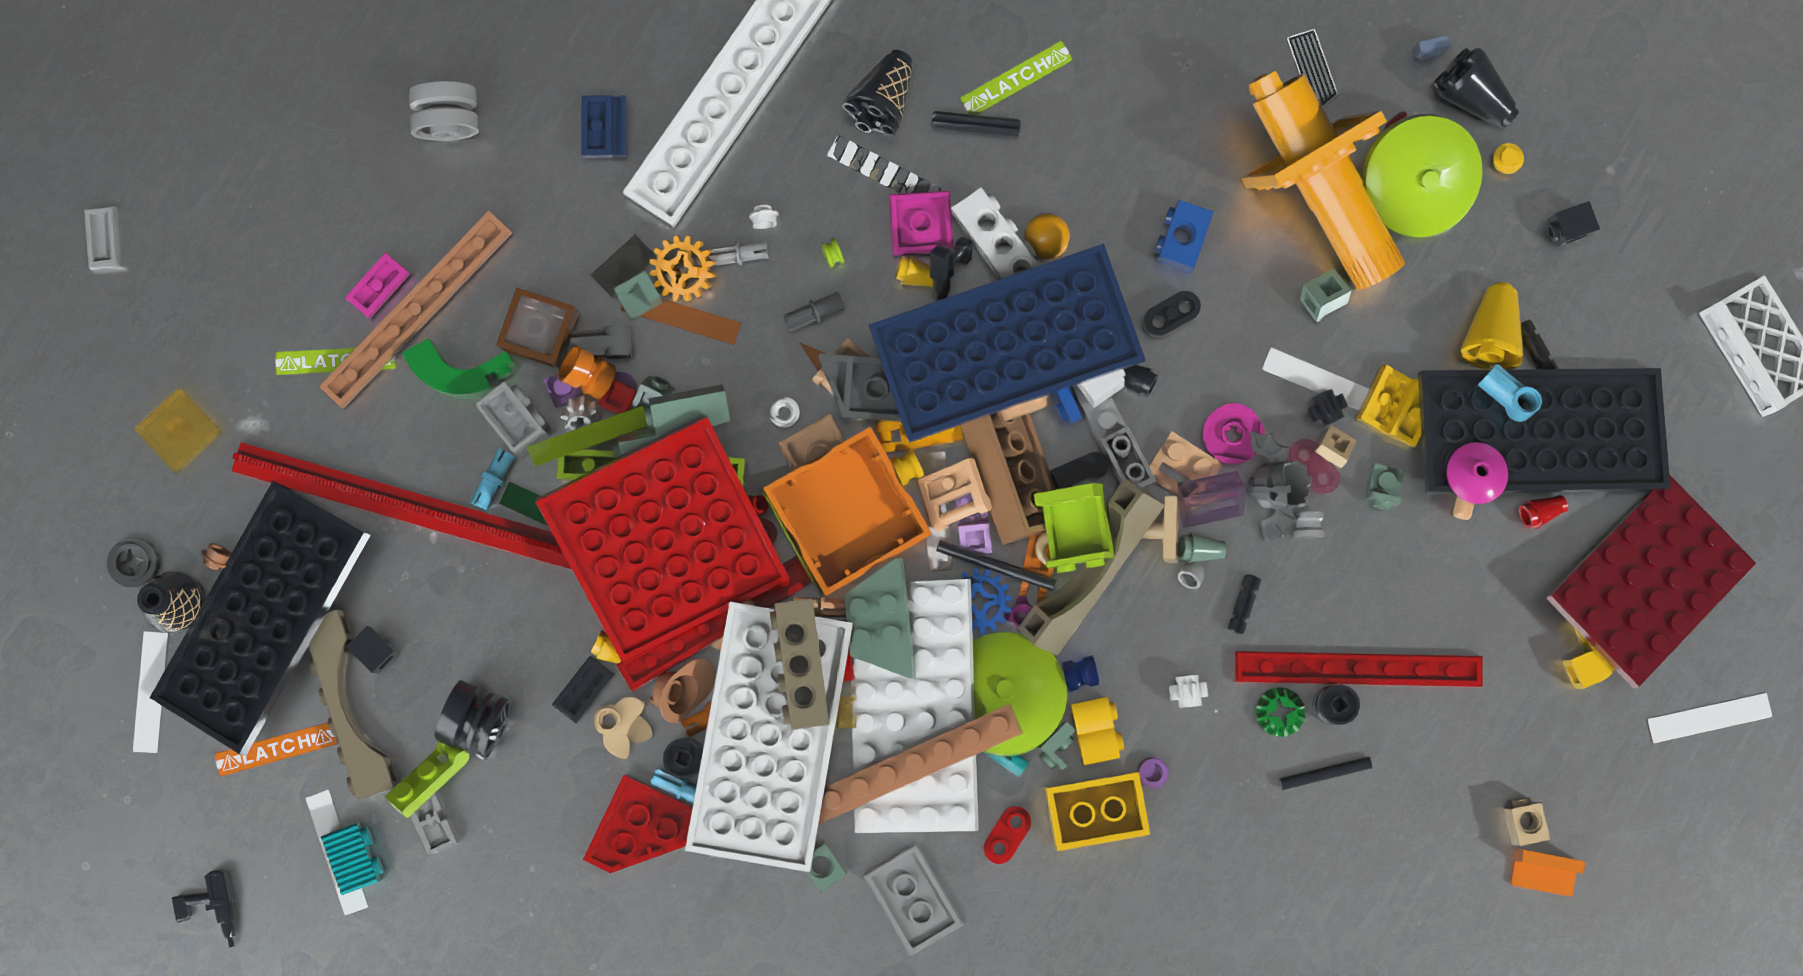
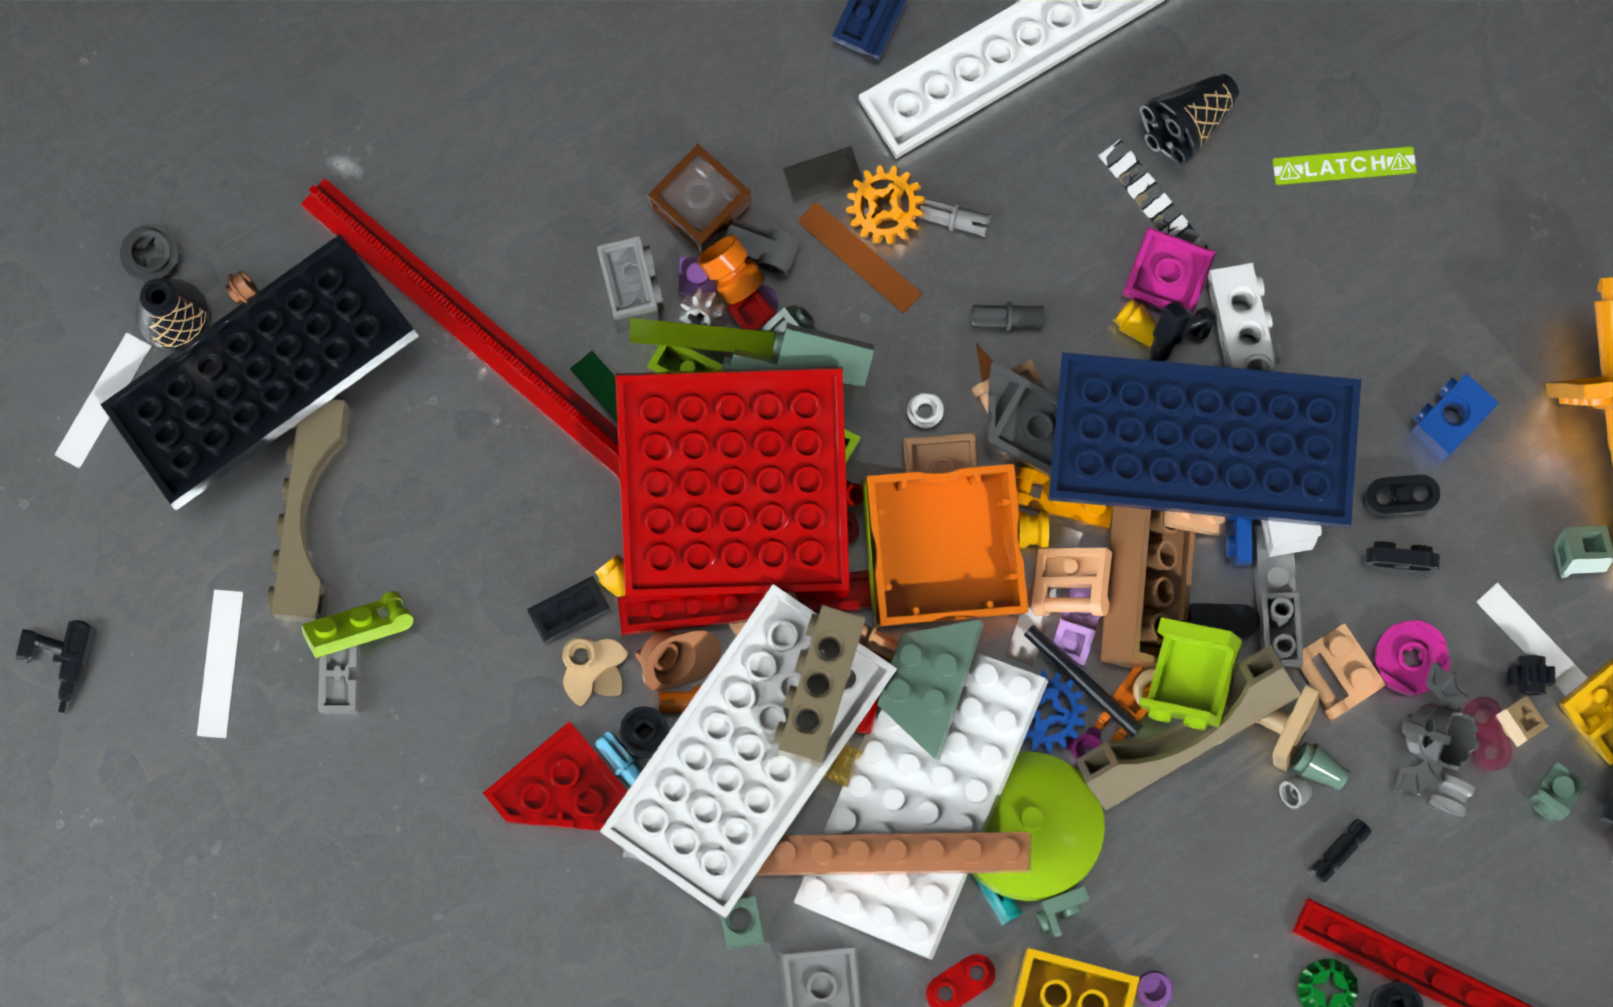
camera: 25 degrees right, 5 degrees down
clear yellow plate [134,387,223,474] -> none
orange sticker [214,722,338,777] -> none
lime sticker [275,348,396,375] -> none
nougat plate [319,211,512,409] -> none
teal brick [321,822,384,895] -> none
dark pink plate [345,252,410,319] -> none
black panel [346,626,400,674] -> none
green arch [402,338,517,399] -> none
black wheel [434,680,511,760] -> none
medium azure pin [469,448,516,511] -> none
sand green panel [614,271,663,320] -> none
white plate [749,205,779,229] -> none
lime bush [820,237,845,268] -> none
black axle [931,111,1021,137] -> none
light orange hair [1024,213,1070,259] -> none
clear blue wheel [1062,655,1100,692] -> none
yellow brick [1069,696,1125,766] -> none
black cone [1123,365,1158,397] -> none
white gear [1169,675,1208,708] -> none
clear purple tile [1177,471,1246,528] -> none
none -> black plate [1365,541,1440,572]

